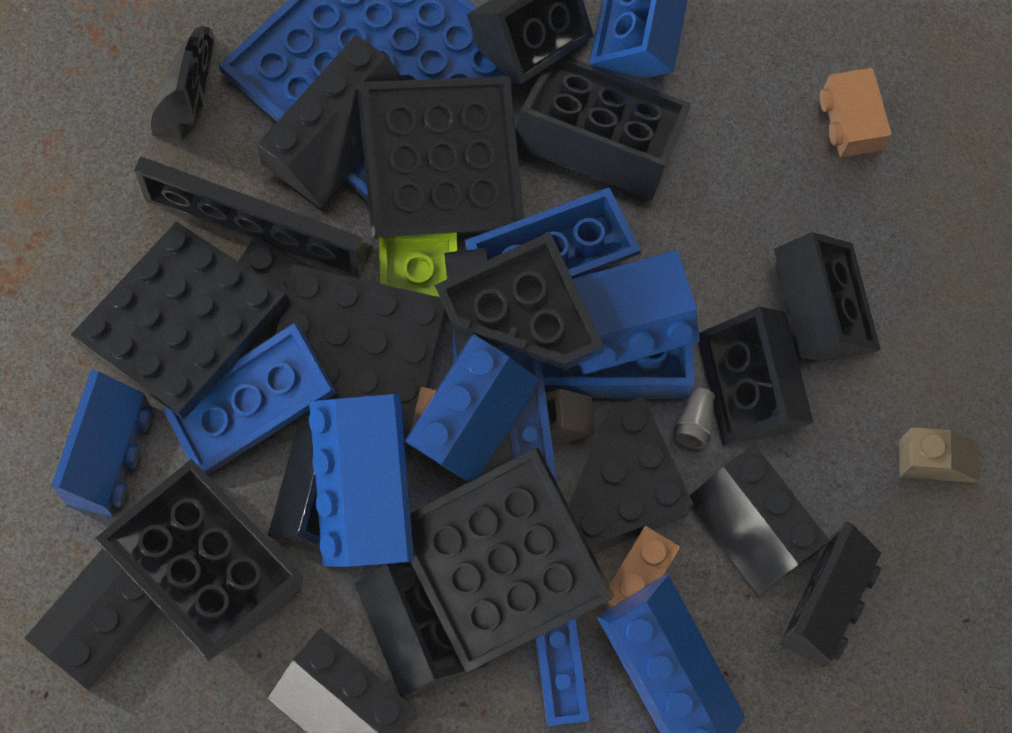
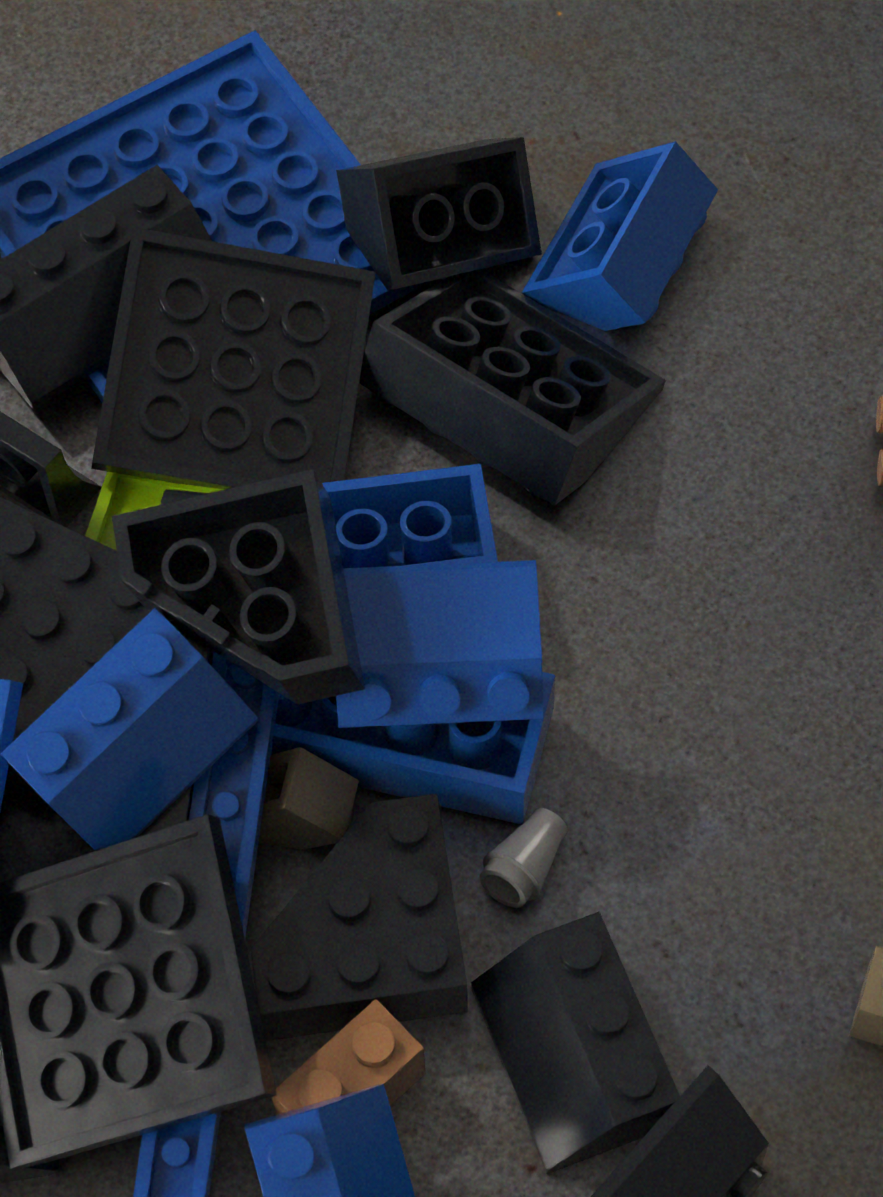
camera: 25 degrees right, 10 degrees down
black slope [699,306,814,444] -> none
black slope [774,232,881,361] -> none

